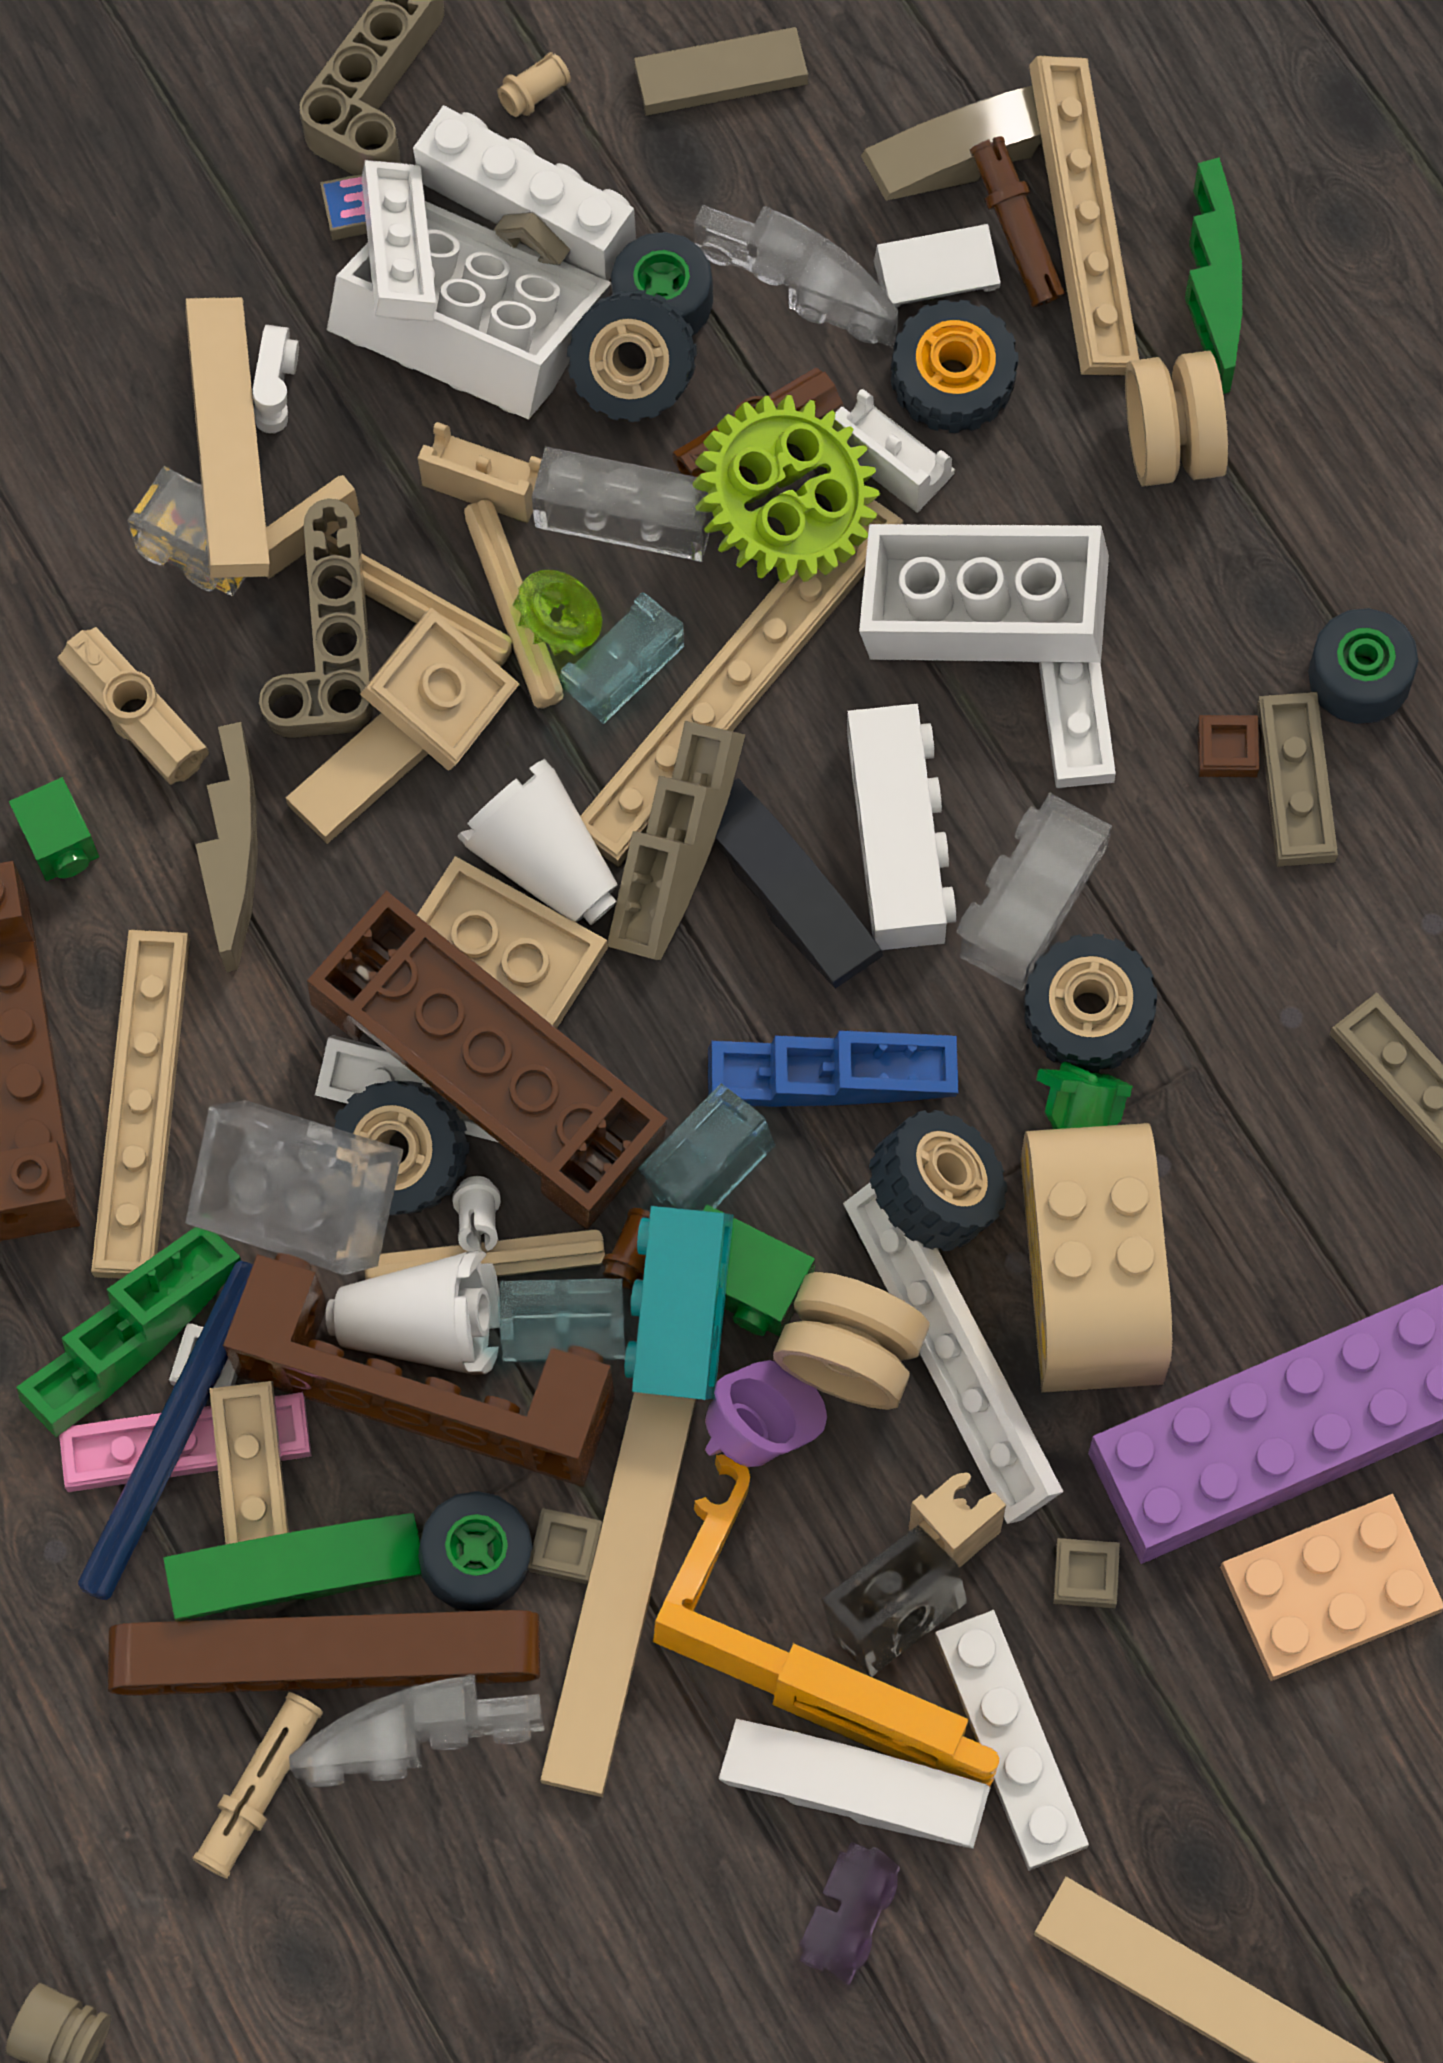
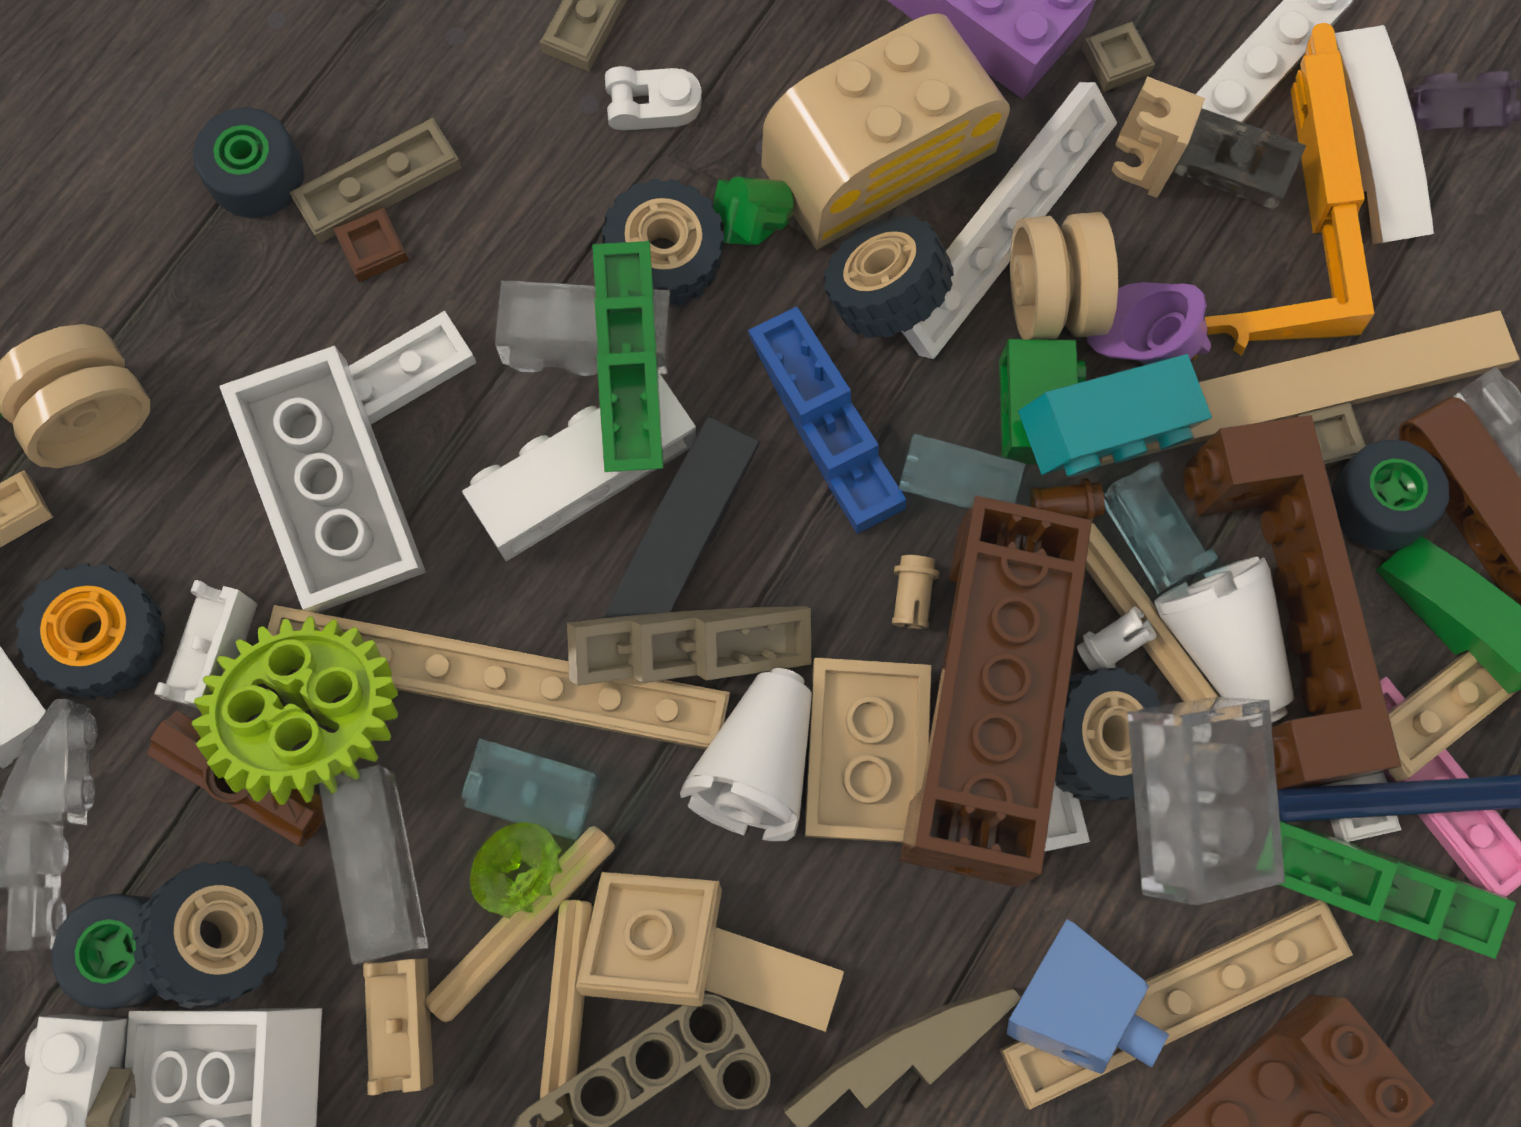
camera: 125 degrees left, 5 degrees up
none -> green slope [592,241,663,472]
none -> white plate [605,66,702,131]
none -> tan pin [892,555,940,629]
none -> medium blue torso [1007,919,1169,1074]

